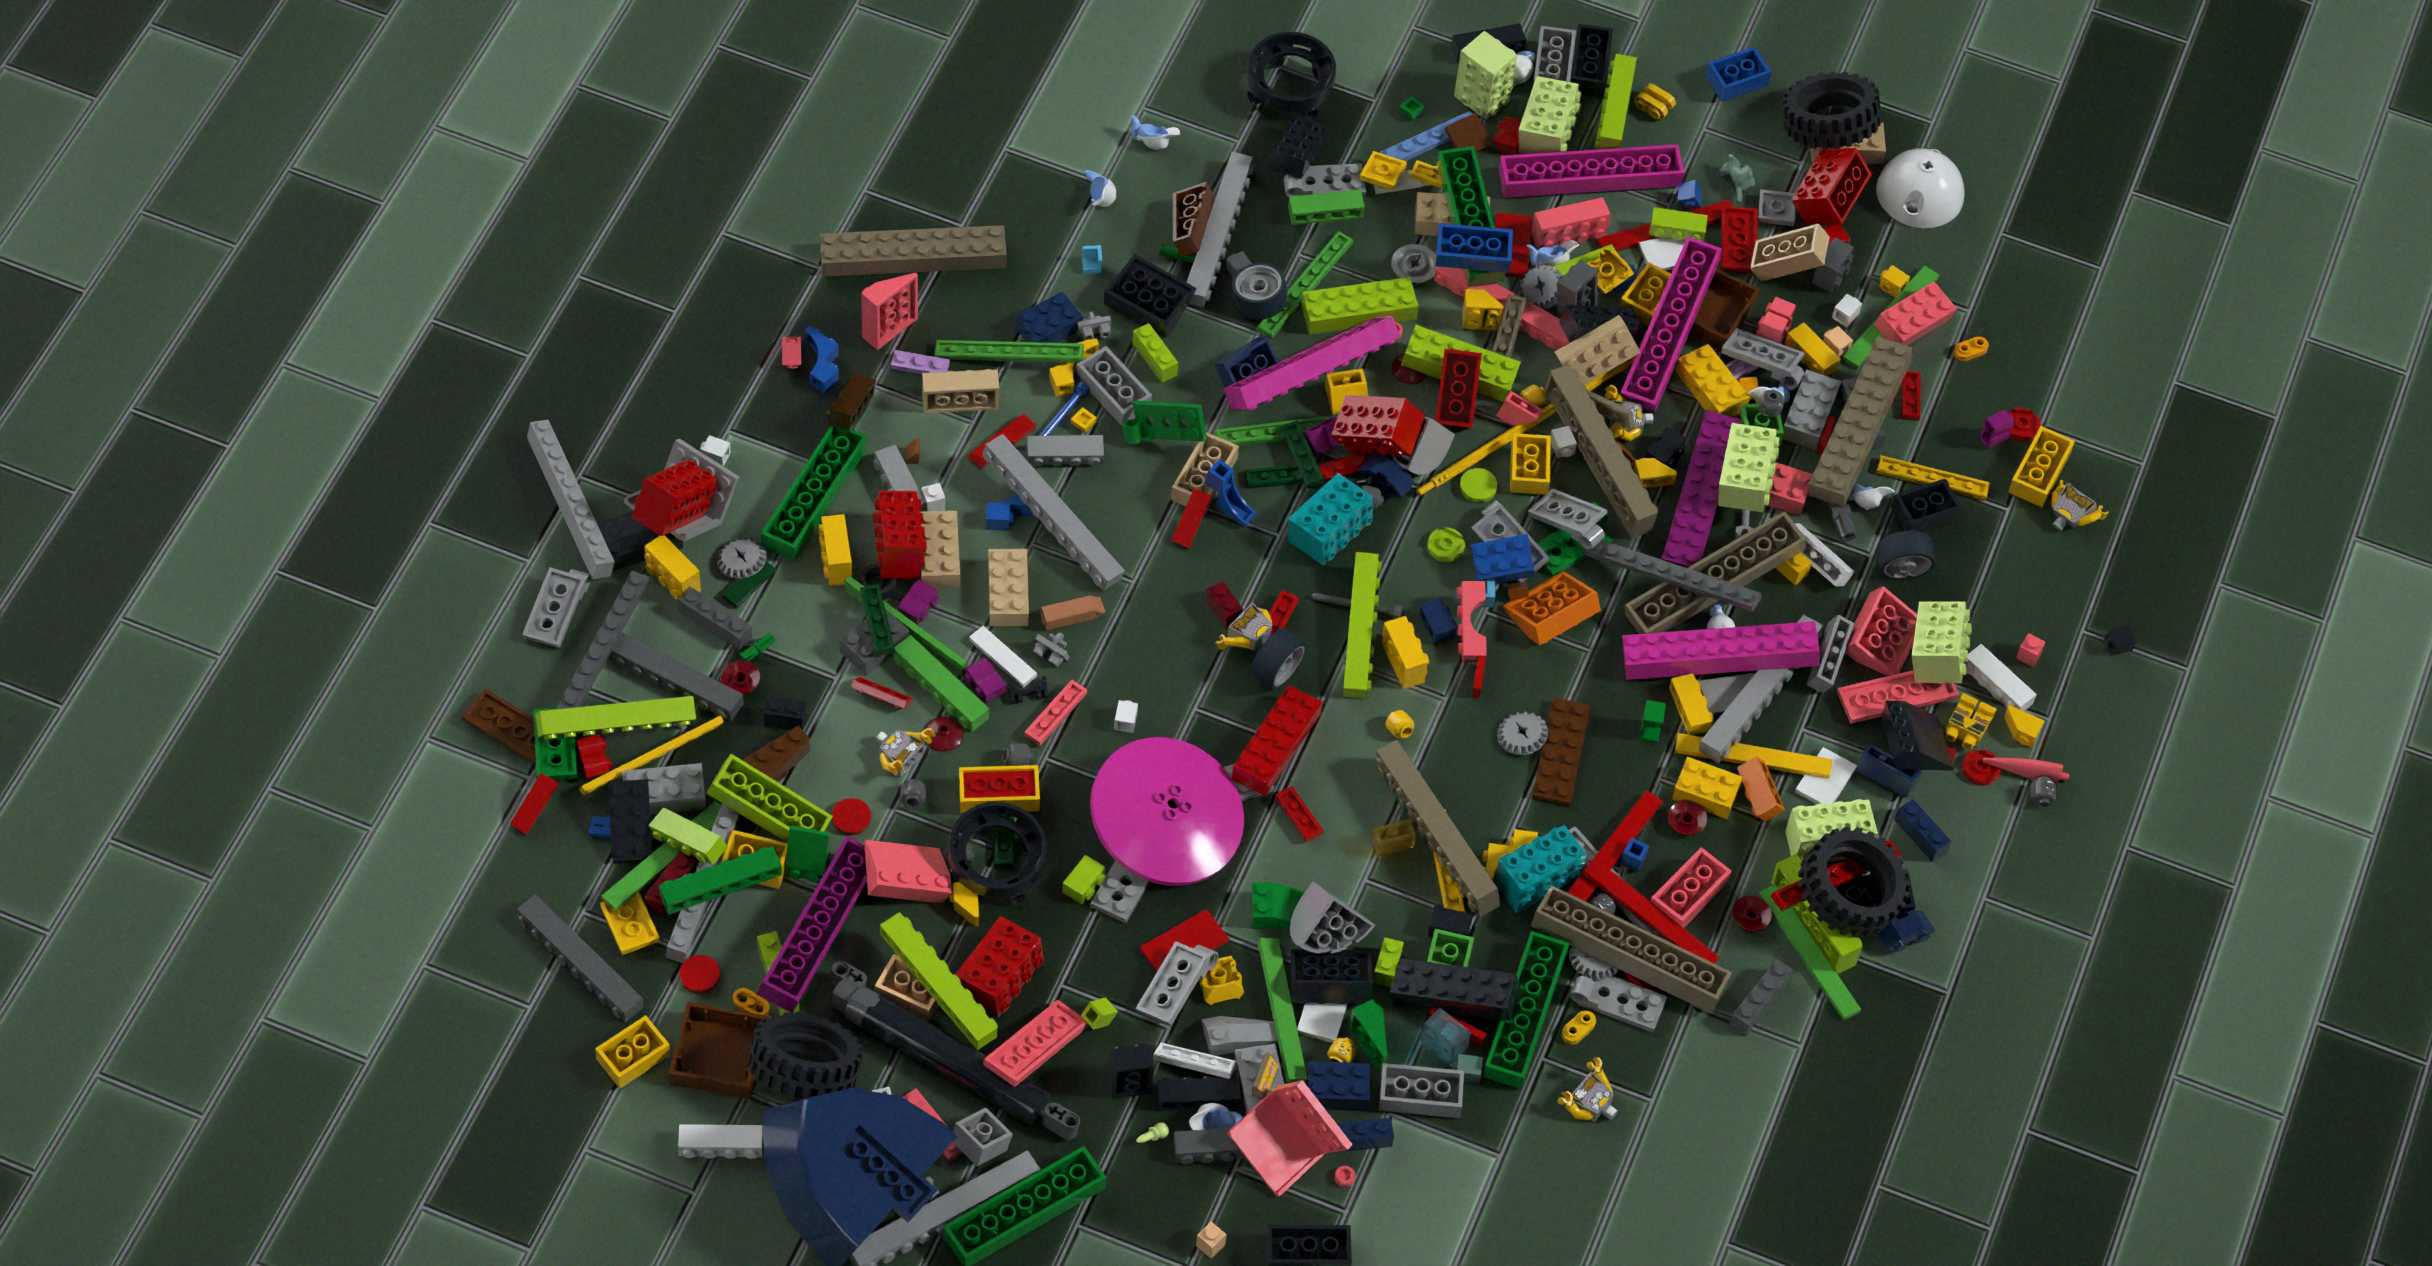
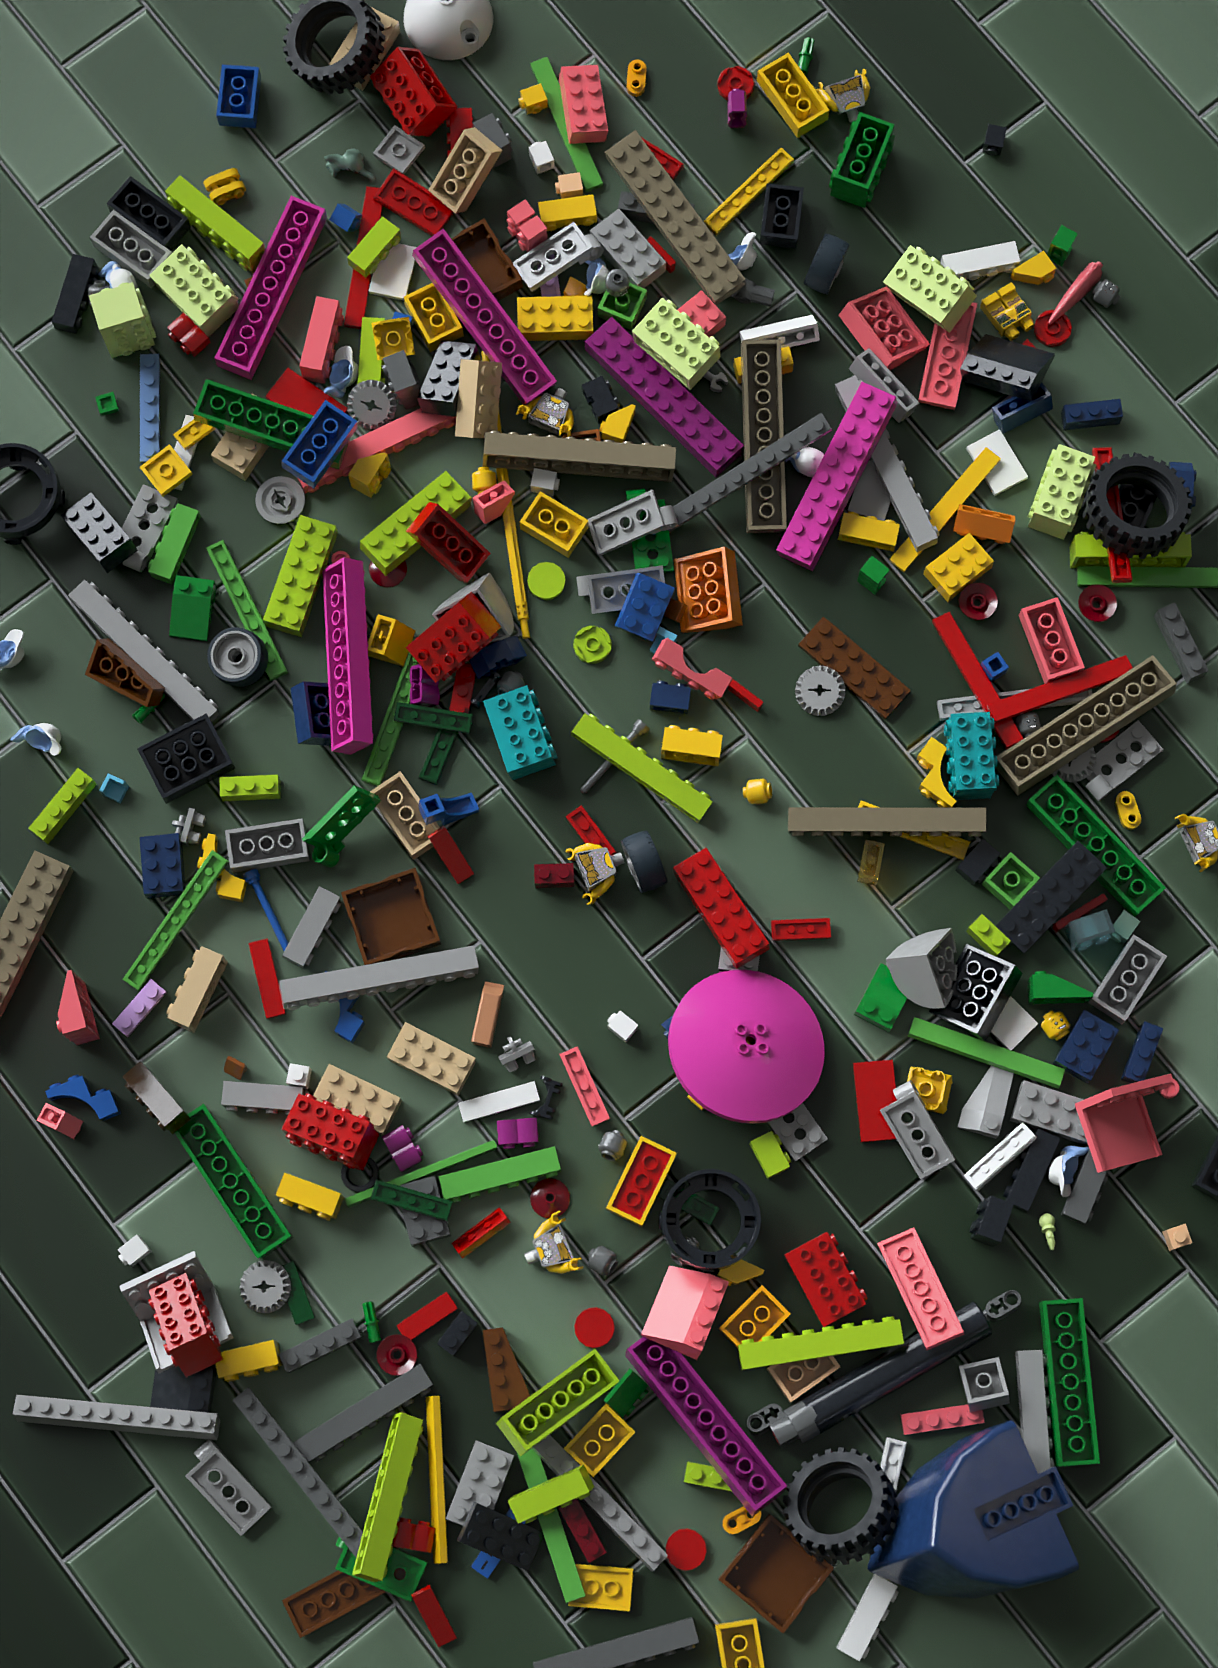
camera: 55 degrees left, 20 degrees up
green brick [659,846,782,915] -> none
yellow plate [1070,407,1097,433] -> none
lime brick [1081,997,1118,1030] -> none
dark grey brick [1226,251,1252,278] -> none
slope [1252,1052,1279,1099] -> none
reddish brown tile [1444,113,1493,153] -> none
dark tan tile [1492,294,1527,358] -> none
dark tan tile [1587,390,1635,429] -> none
coral brick [2016,633,2046,668] -> none
none -> lime brick [28,768,97,845]
none -> green slope [169,575,217,641]
none -> reddish brown tile [341,867,441,965]
none -> red tile [396,1292,458,1340]
none -> light orange brick [719,1285,790,1349]
none -> green axle [798,37,815,75]
none -> green brick [828,112,895,208]
none -> green panel [1047,225,1077,266]

